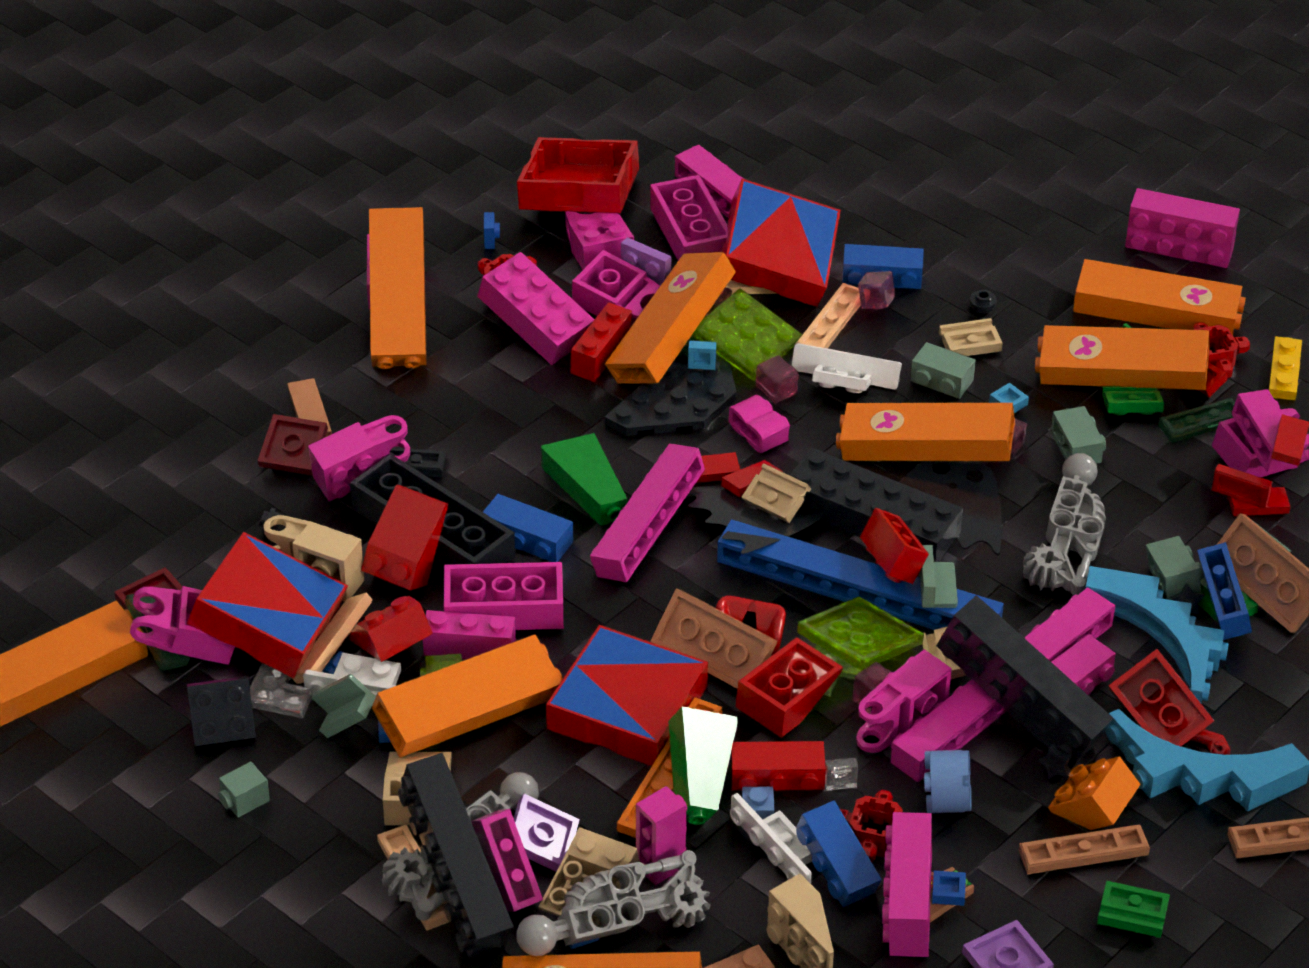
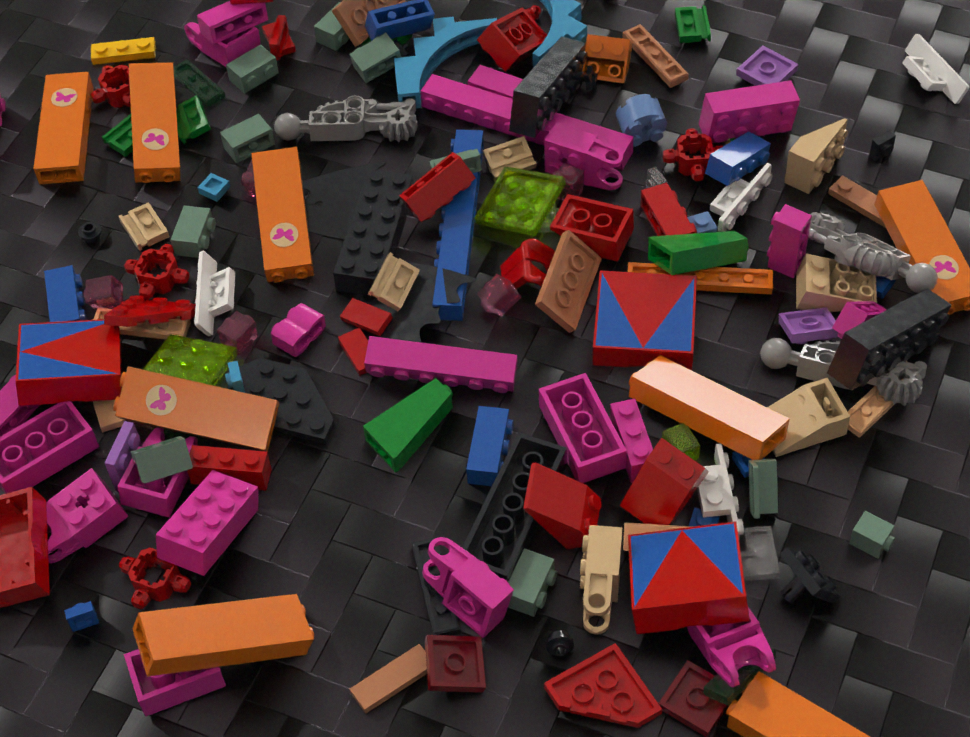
camera: 105 degrees left, 10 degrees up
none -> red plate [104,295,196,327]
none -> red piece [124,244,190,300]
none -> sand green panel [130,436,193,484]
none -> sand green brick [226,44,279,94]
none -> clear pink brick [477,274,521,317]
none -> sand green brick [508,548,557,617]
none -> red plate [544,643,662,728]

